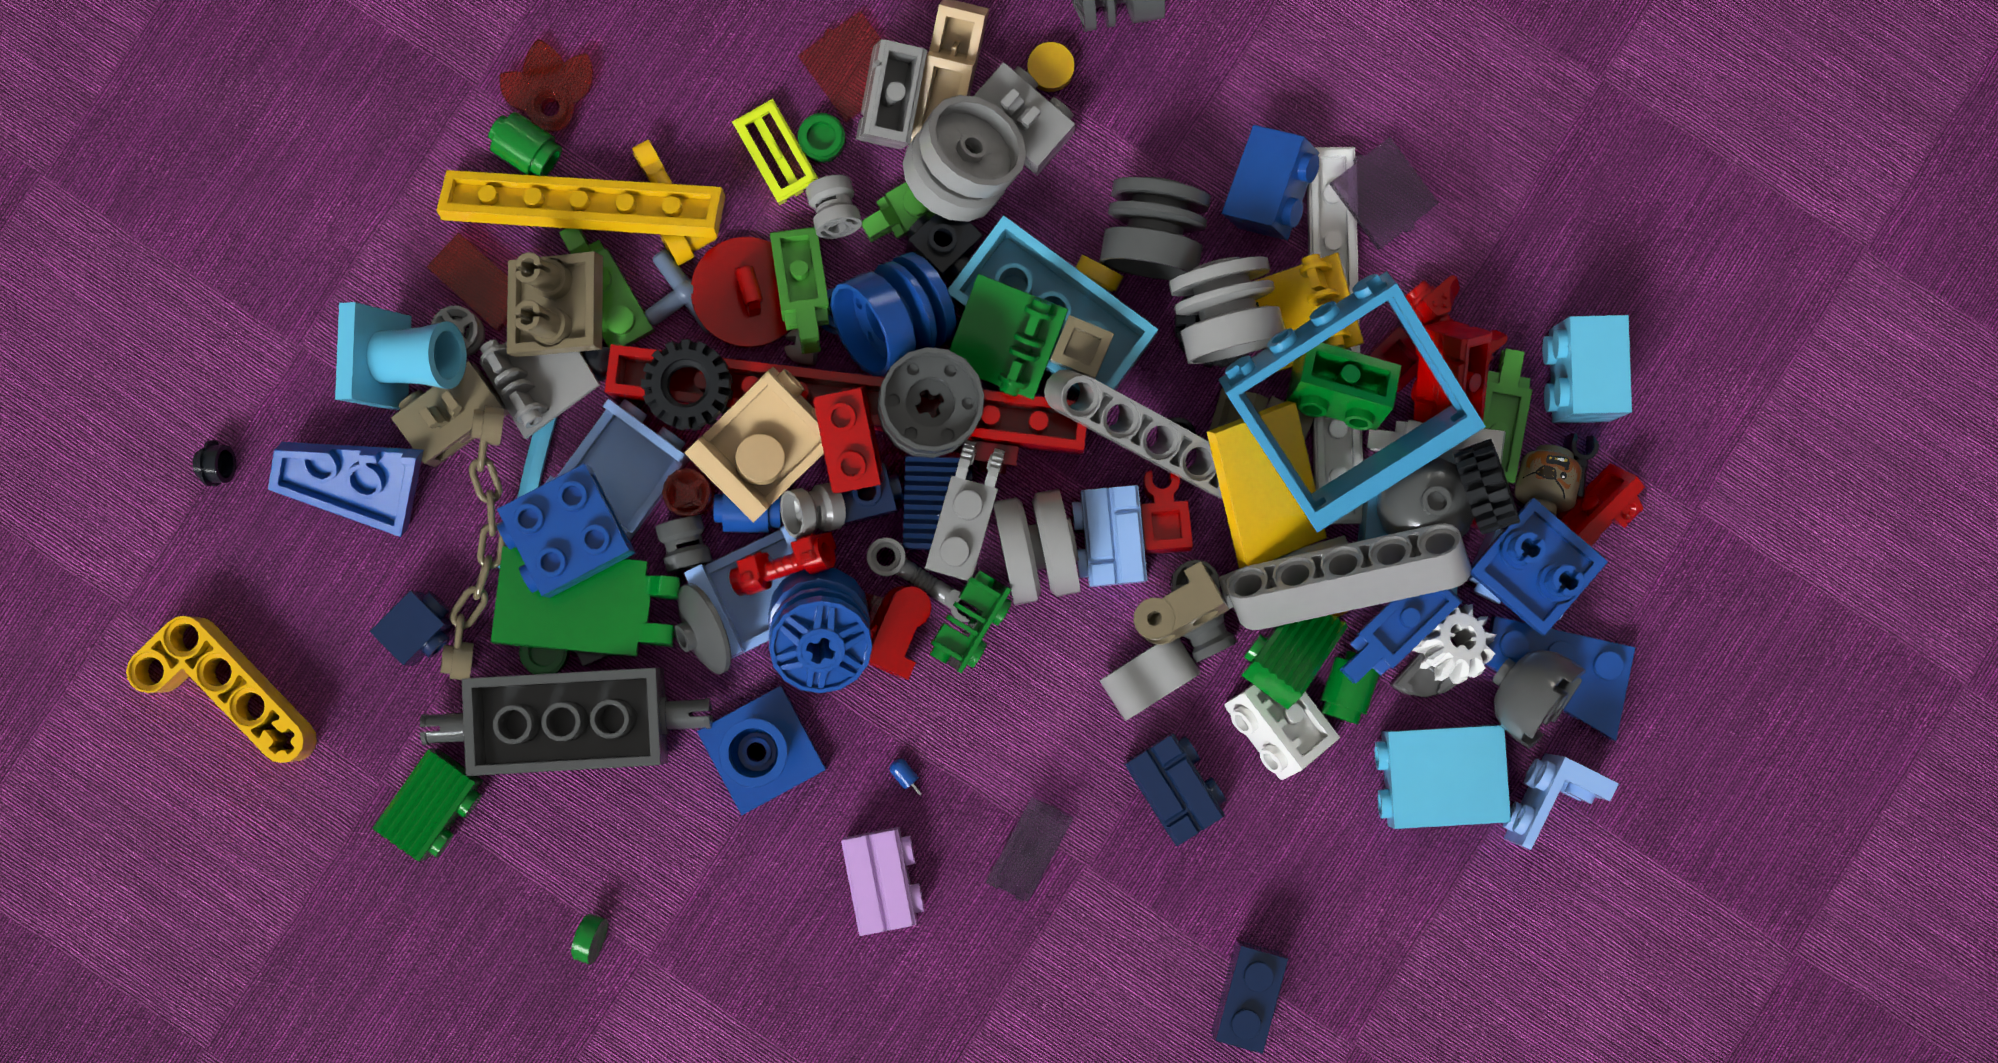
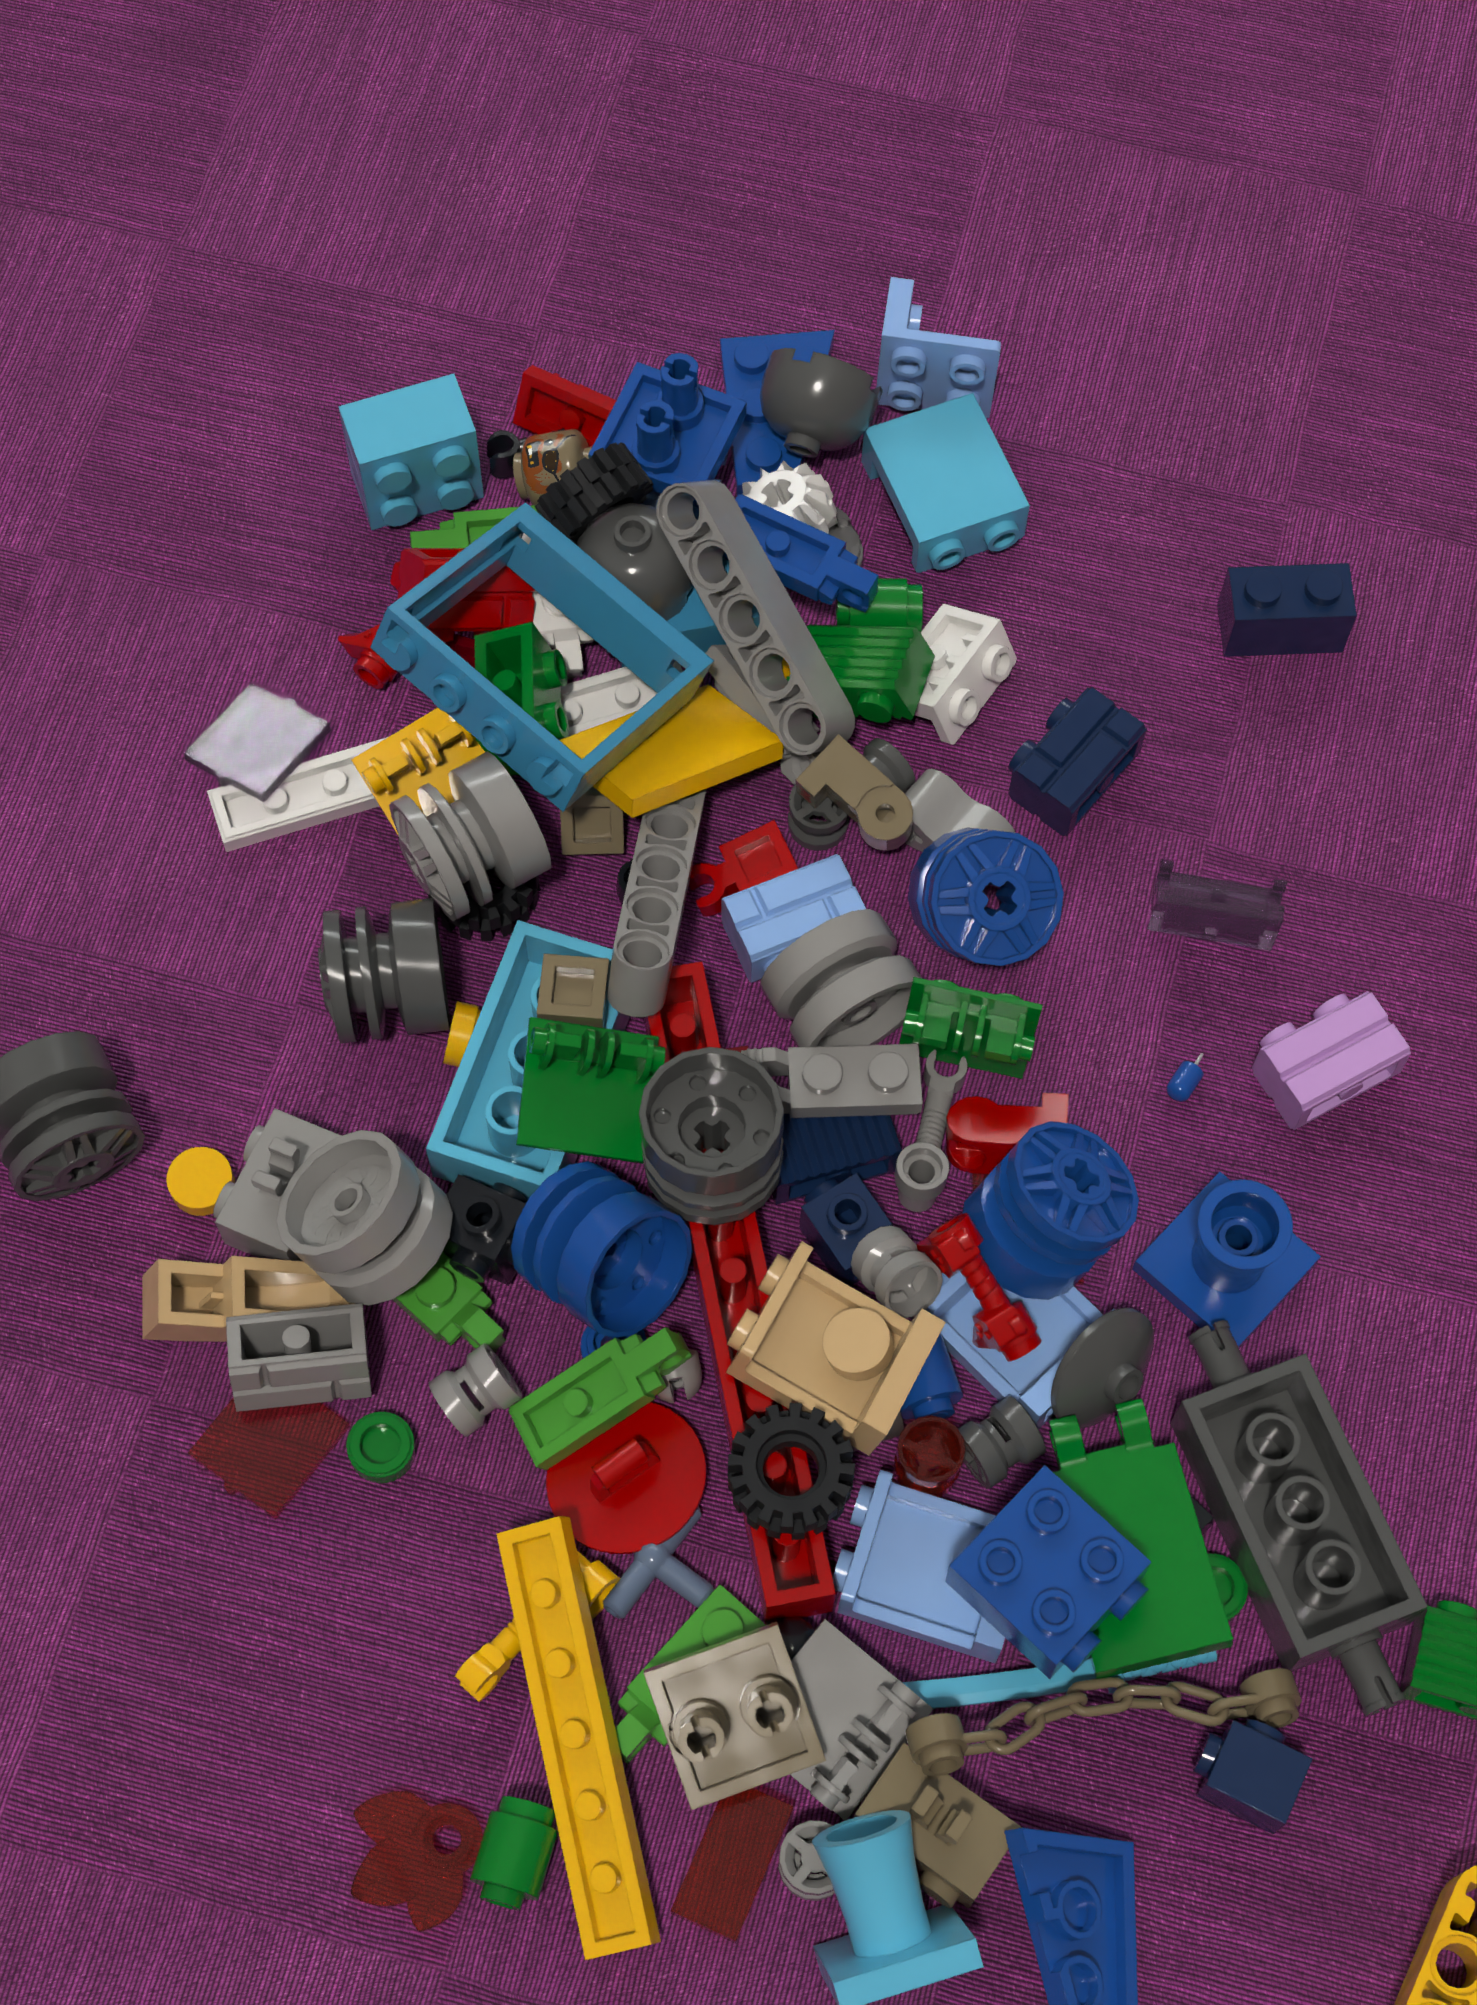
camera: 115 degrees left, 20 degrees down
neon yellow tile [732,99,818,206] -> none
red bracket [813,385,885,493] -> none
blue brick [1221,125,1319,241] -> none
none -> blue wheel [908,827,1064,966]

